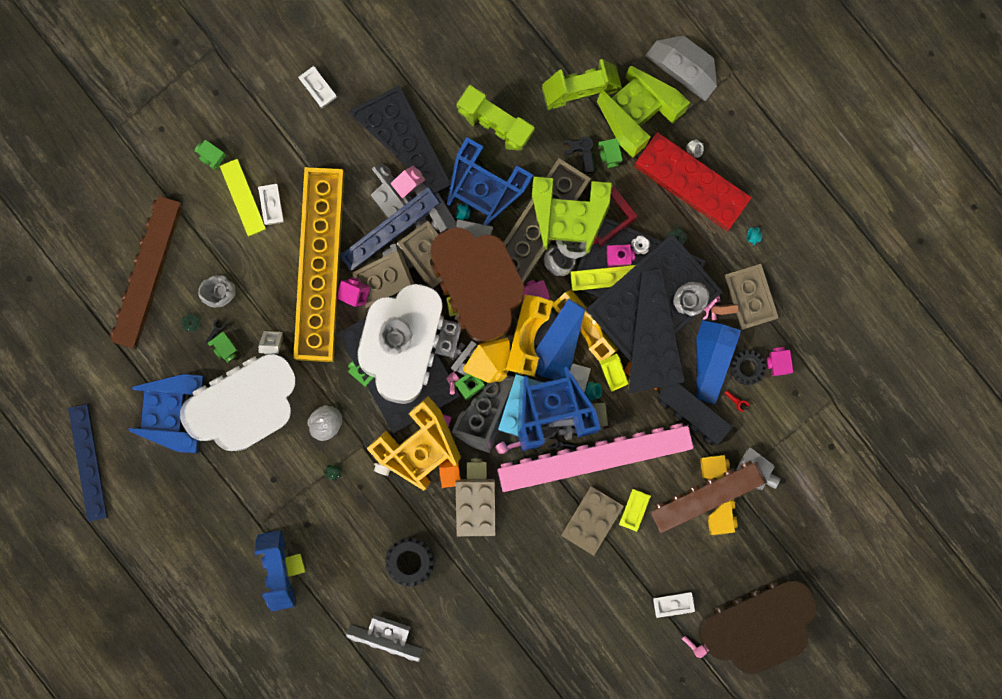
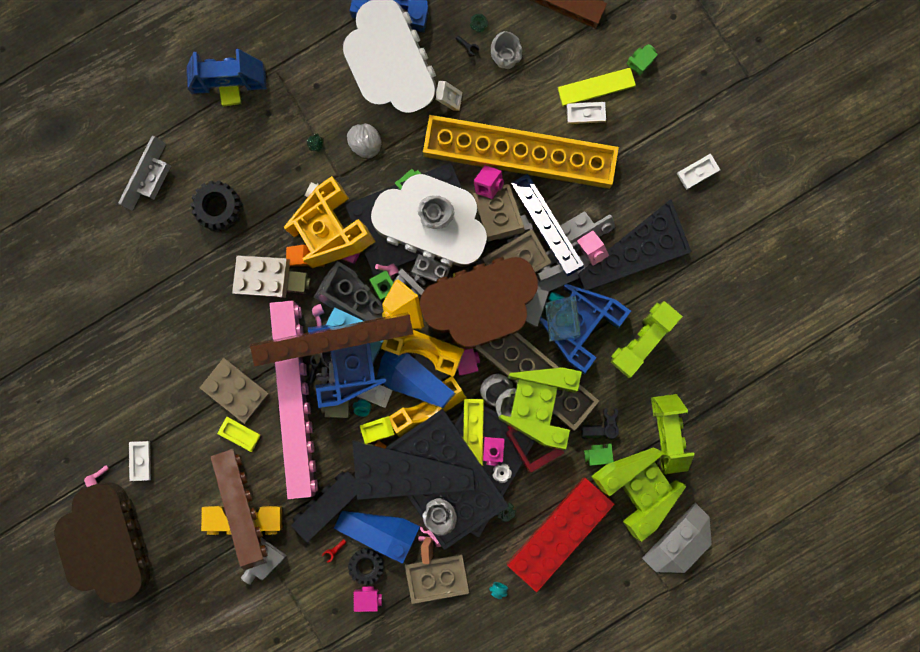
camera: 90 degrees right, 0 degrees up
bright green brick [208,332,239,363] -> none
white plate [686,139,704,158] -> none
none -> reddish brown brick [250,312,413,366]
none -> clear light blue slope [545,296,581,341]

